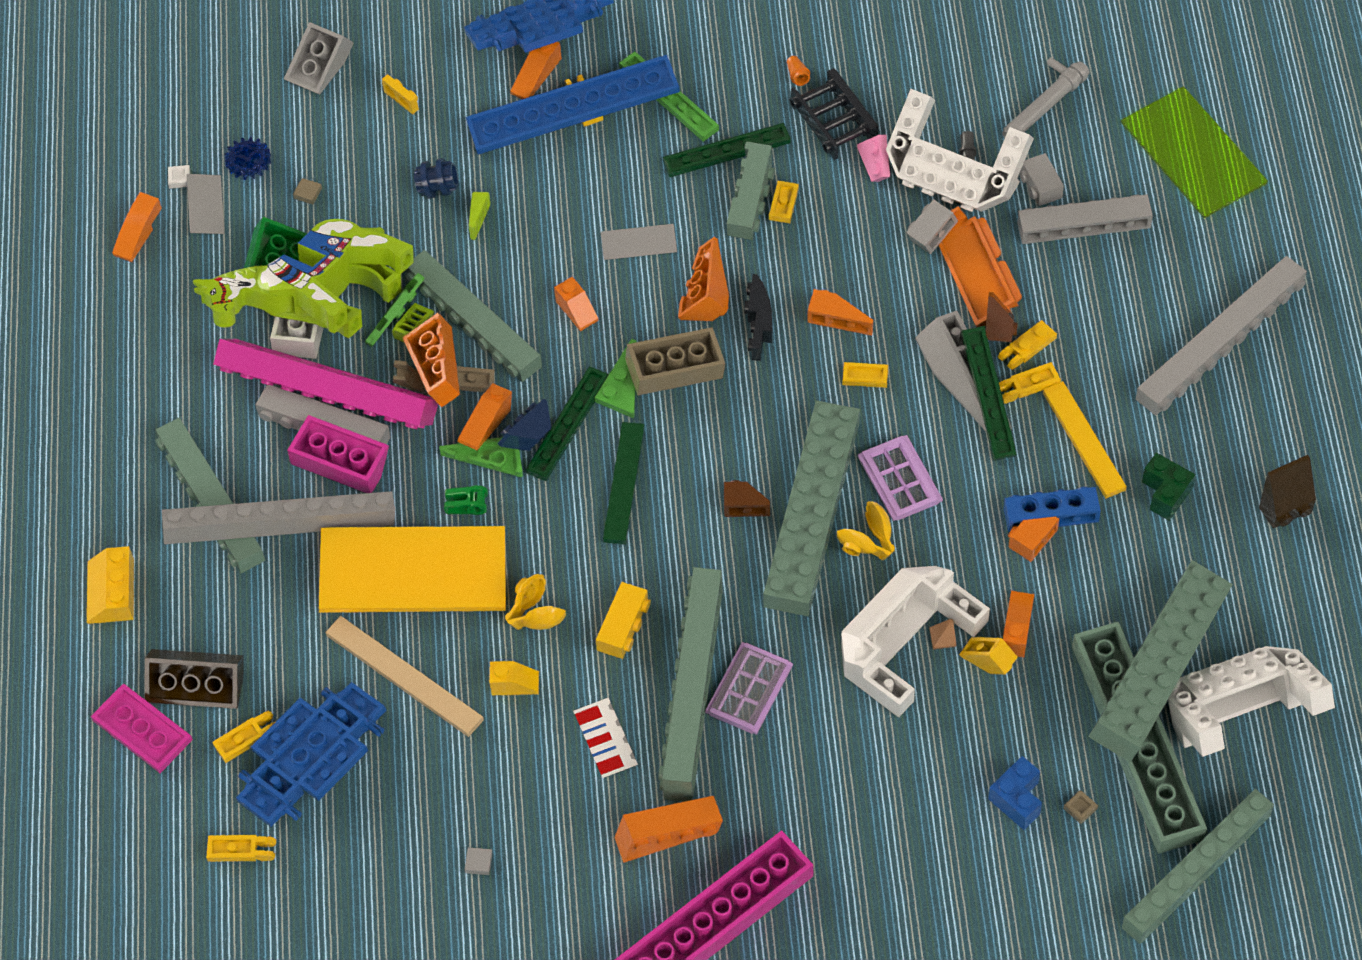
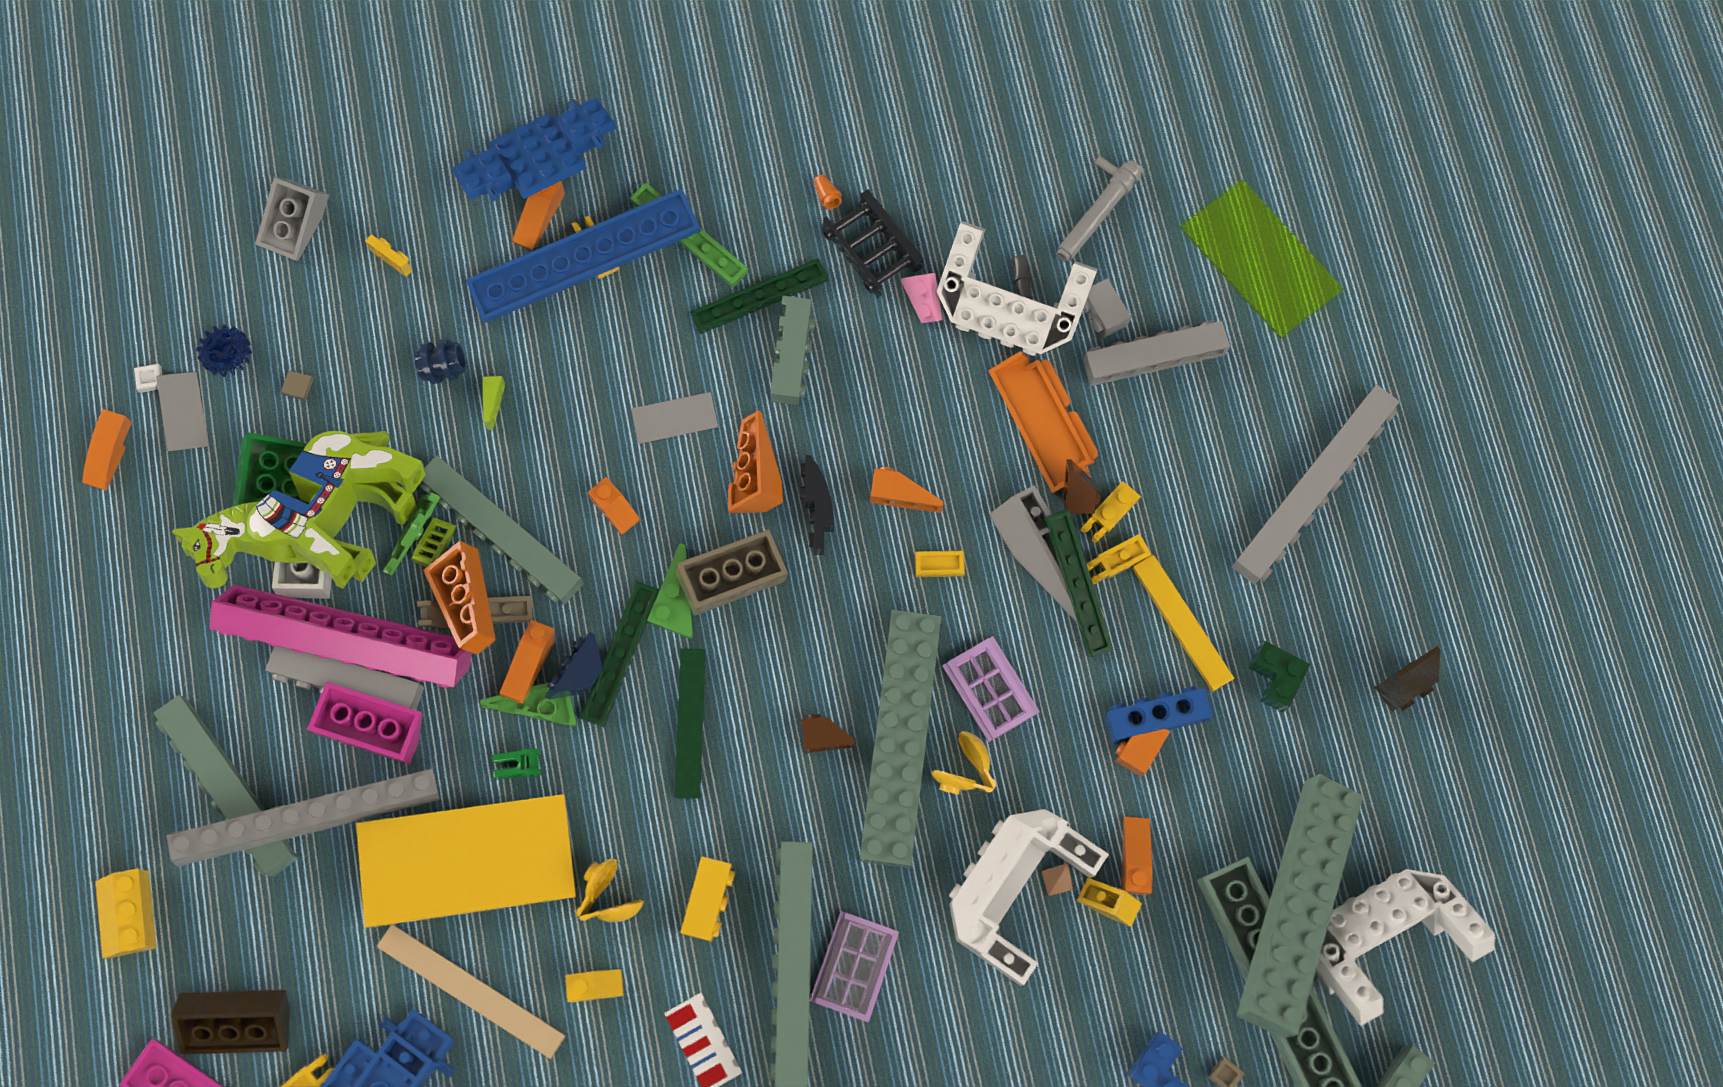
camera: 15 degrees left, 15 degrees up
yellow plate [769,181,799,223] -> none
light grey brick [906,199,958,254] -> none

